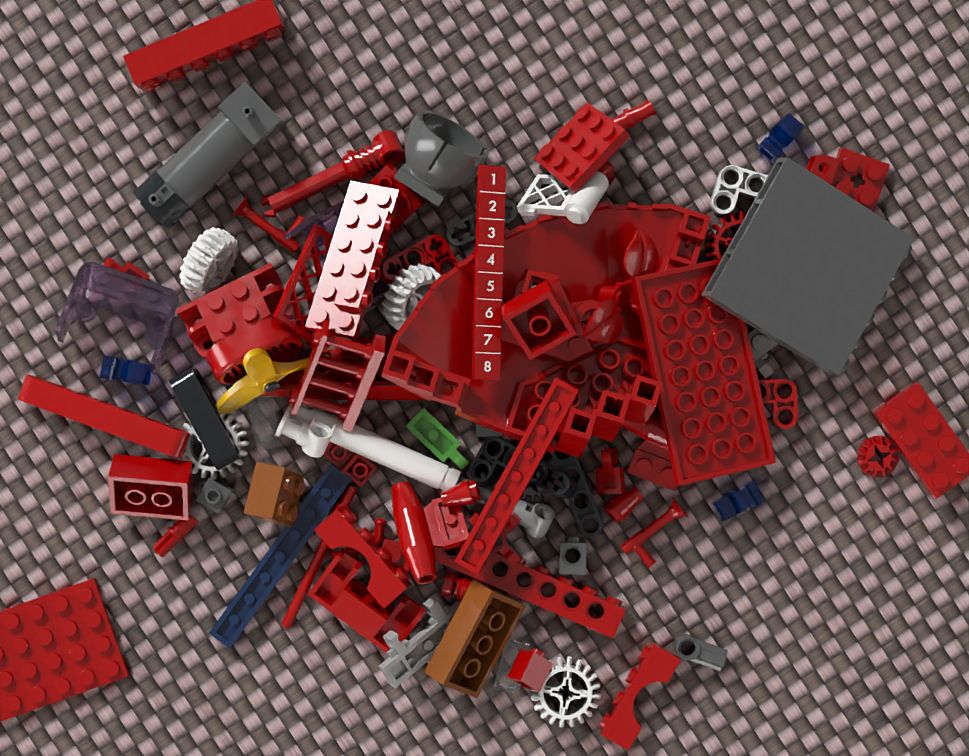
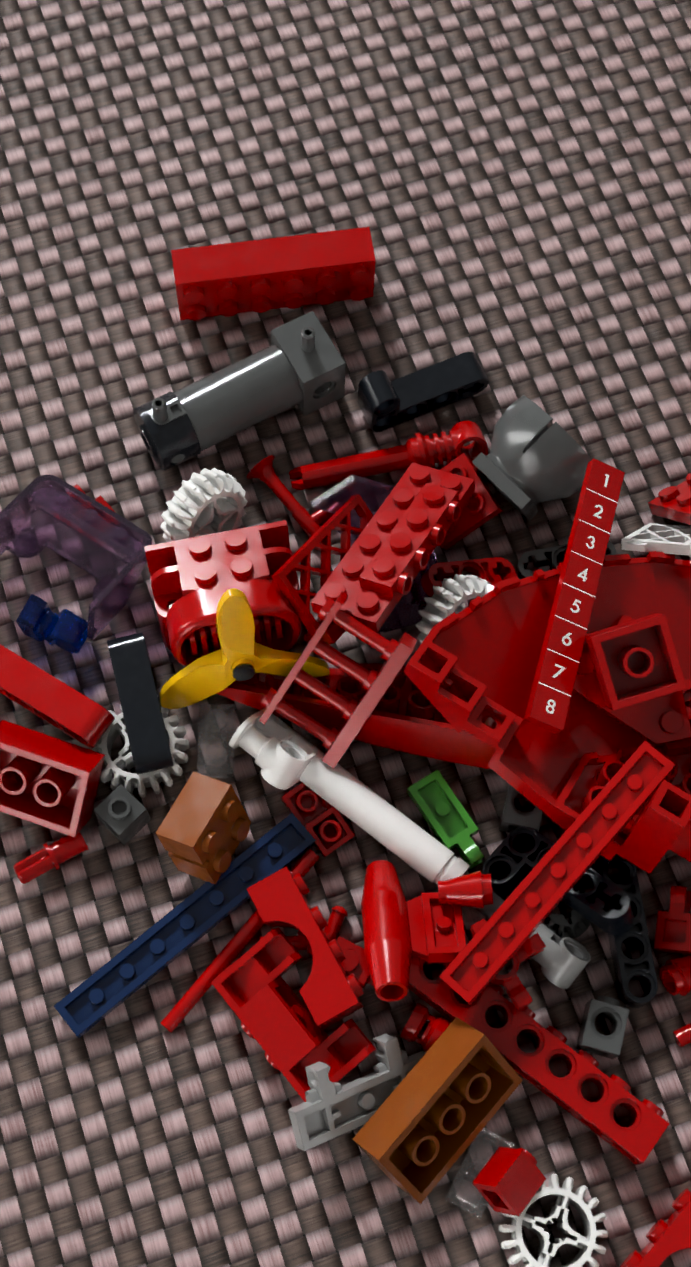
camera: 15 degrees right, 20 degrees down
none -> black beam [357,352,489,432]

